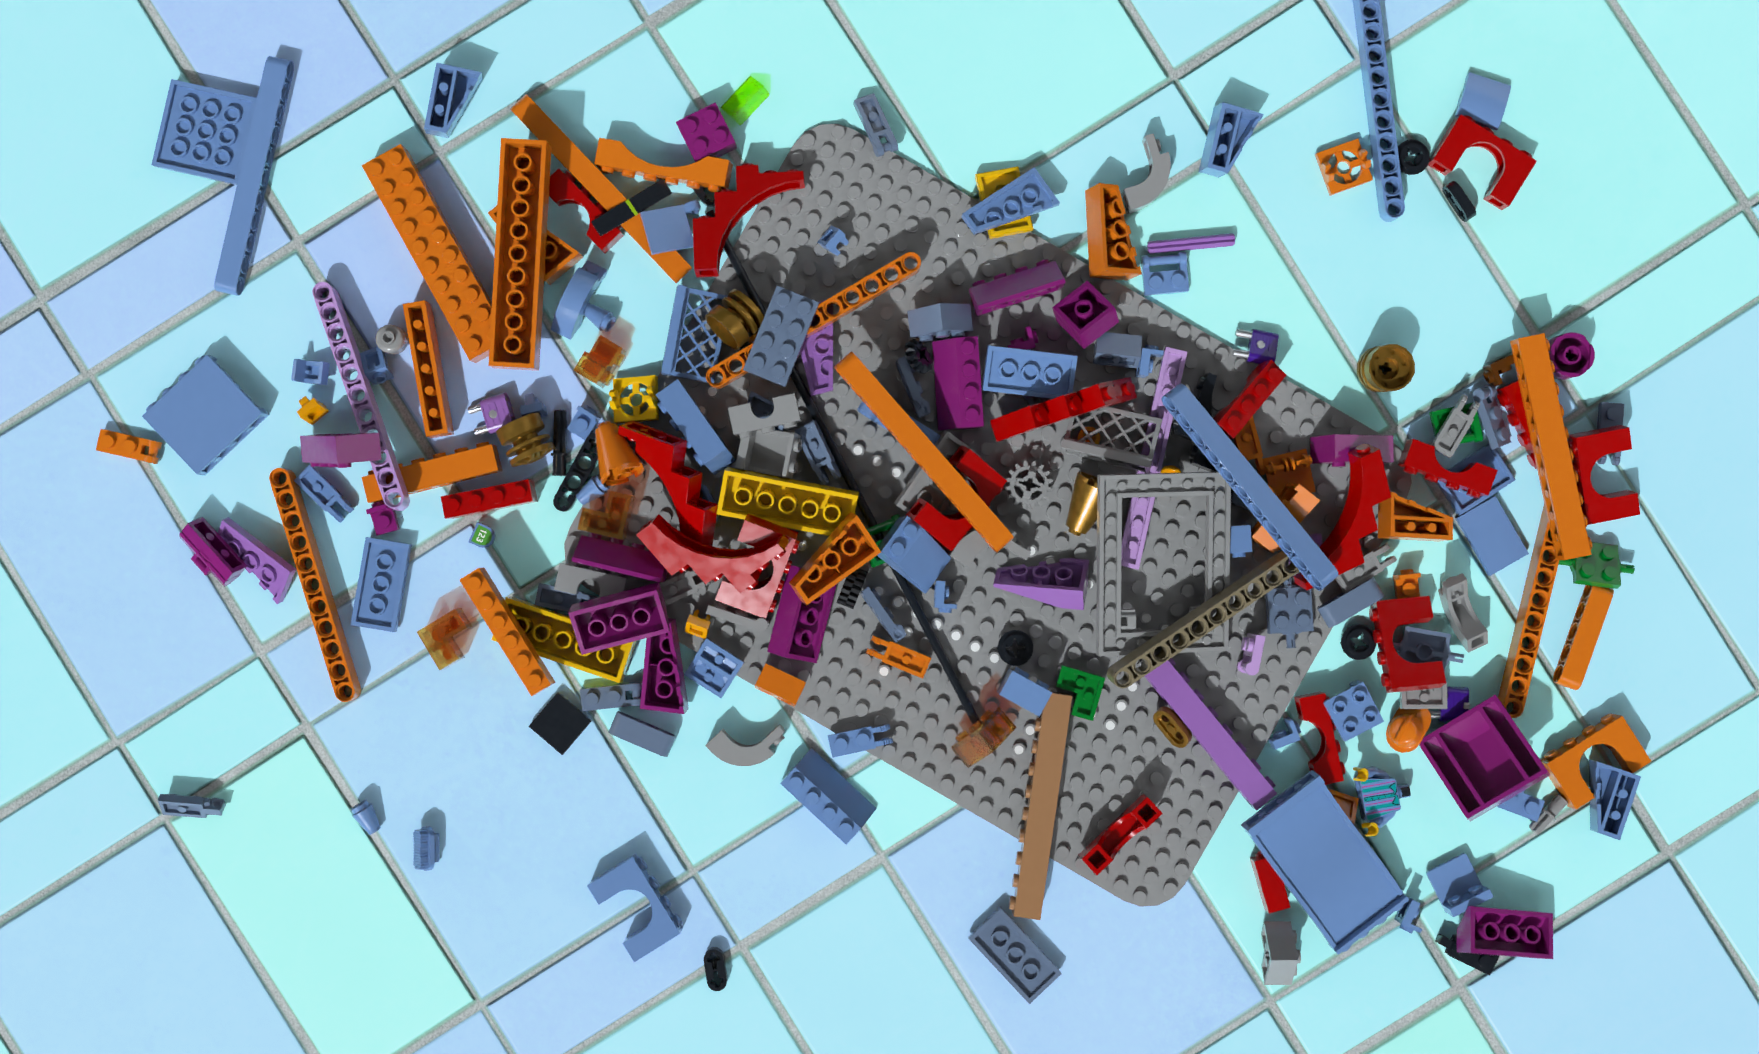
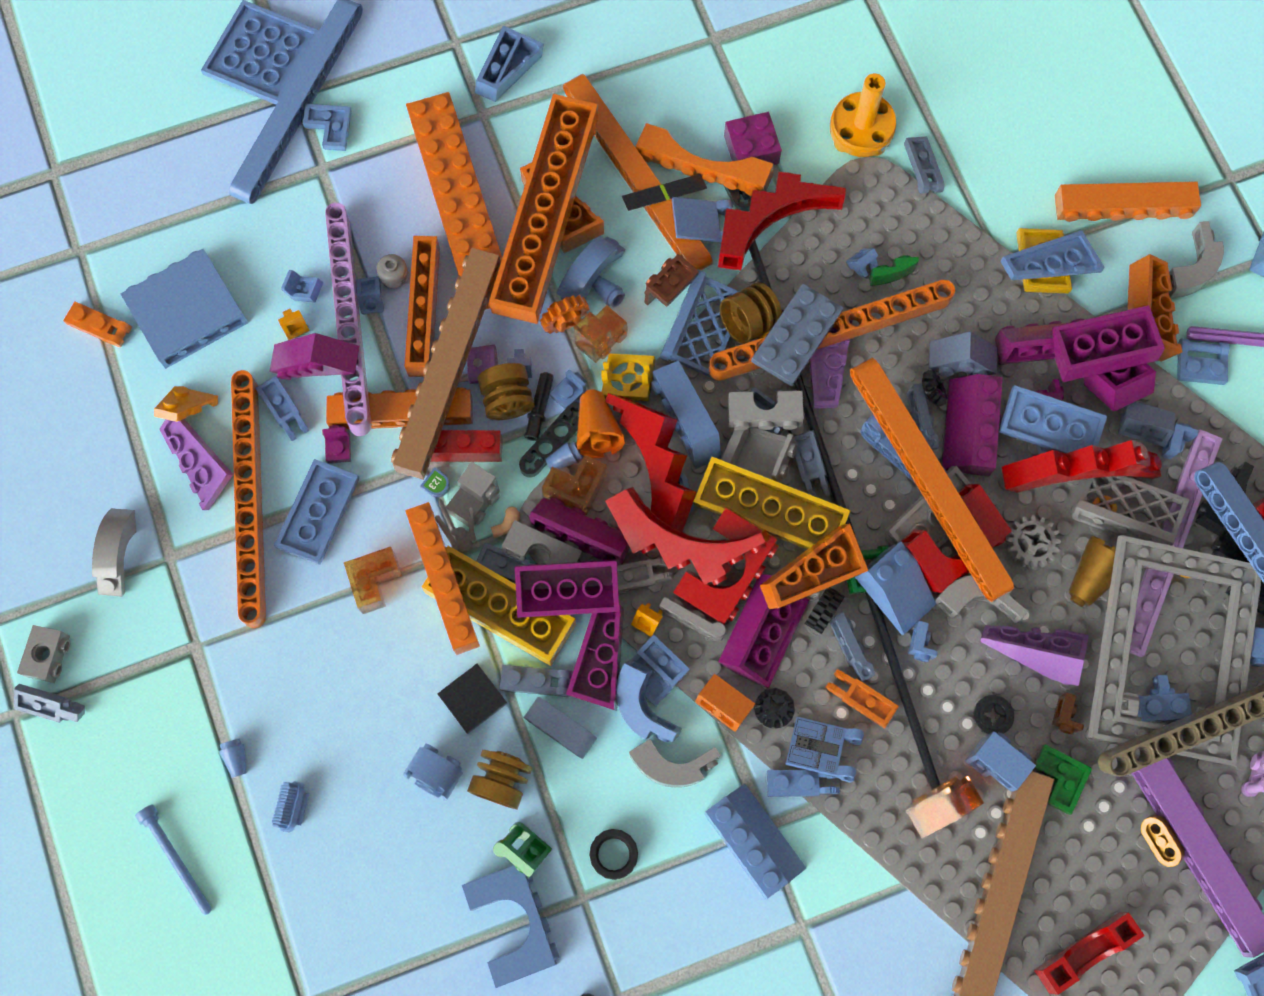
camera: 15 degrees right, 15 degrees down
magenta piece [179,517,247,587] -> none
red arch [549,168,624,254] -> none
clear neon green slope [720,75,770,126] -> none
none -> light grey brick [17,625,70,684]
none -> light grey arch [92,508,136,597]
none -> medium blue piece [135,804,212,915]
none -> light orange wing [154,386,218,422]
none -> medium blue plate [303,104,352,151]
none -> medium nougat brick [391,248,501,480]
none -> medium blue brick [403,743,463,801]
none -> light grey plant [435,499,476,553]
none -> light grey brick [446,461,500,527]
none -> pearl gold wheel [467,749,533,810]
none -> light nougat arm [491,506,520,538]
none -> green plate [493,822,552,877]
none -> orange gear [540,295,590,334]
none -> black tyre [589,829,638,880]
none -> medium blue arch [616,660,682,742]
none -> copper bracket [644,254,699,307]
none -> black gear [754,688,795,729]
none -> medium blue flag [786,717,864,783]
none -> light orange piece [830,73,896,157]
none -> green slope [869,255,919,286]
none -> magenta slope [1052,305,1165,382]
none -> reddish brown bracket [1052,693,1084,735]
none -> orange brick [1054,181,1201,222]
none -> medium blue hinge [1138,675,1192,722]

